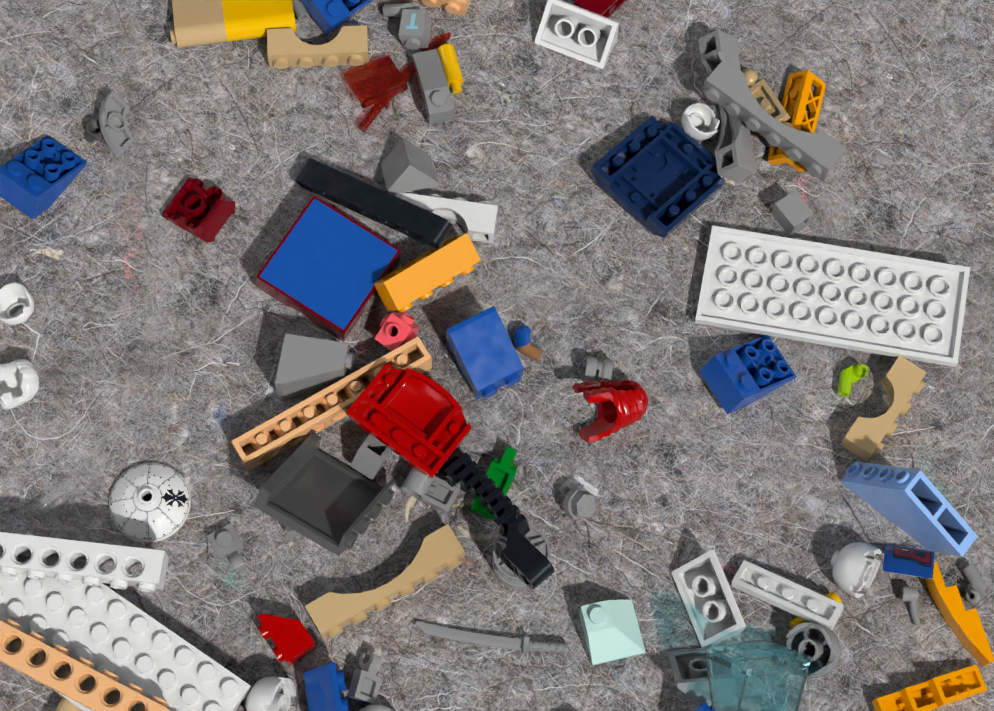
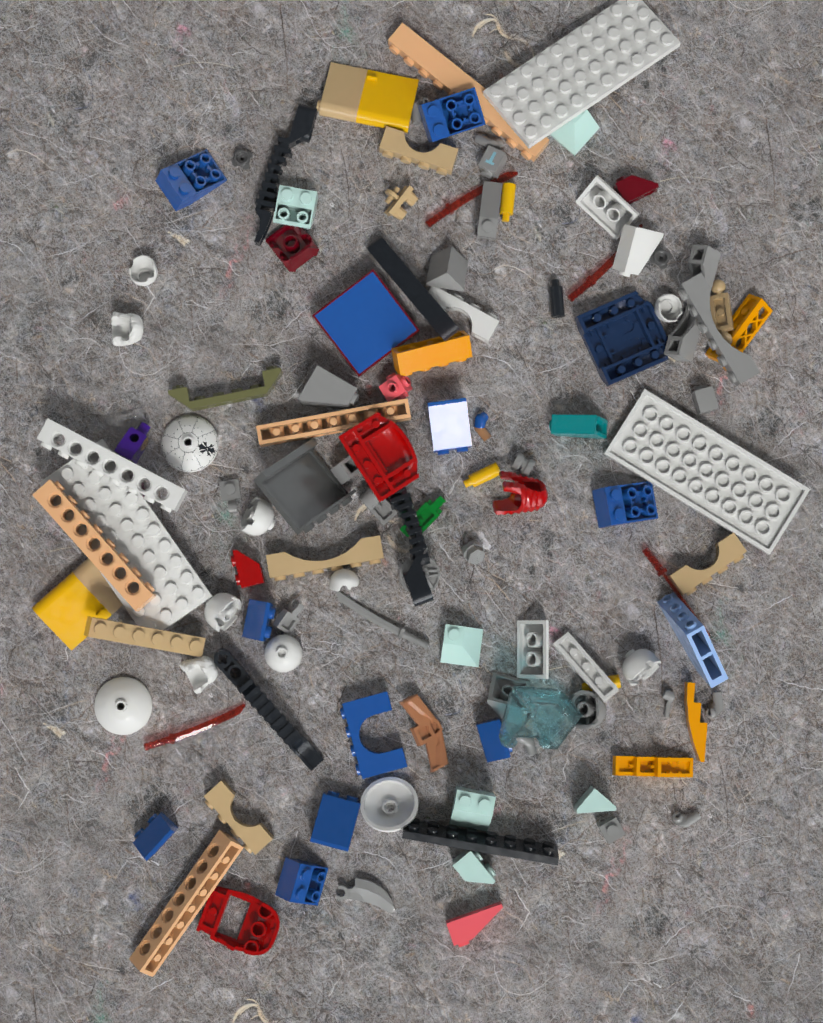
camera: 25 degrees right, 15 degrees up
light grey tile [99,90,135,158] -> none
clear red tile [343,55,409,108] -> none
lime arm [837,363,868,397] -> none
blue sticker [883,544,934,579] -> none
none -> dark purple torso [114,422,151,464]
none -> olive slope [168,366,283,411]
none -> white cylinder [240,496,275,536]
none -> black piece [254,104,318,246]
none -> light aqua slope [273,185,318,229]
none -> white hair [329,569,360,591]
none -> tan hips [384,185,418,220]
none -> yellow cylinder [463,462,500,488]
none -> black cylinder [549,279,565,318]
none -> teal slope [549,414,608,439]
none -> clear red sword [567,224,643,302]
none -> white slope [612,224,664,277]
none -> clear red sword [642,547,711,636]
none -> flat silver plate [650,247,672,270]

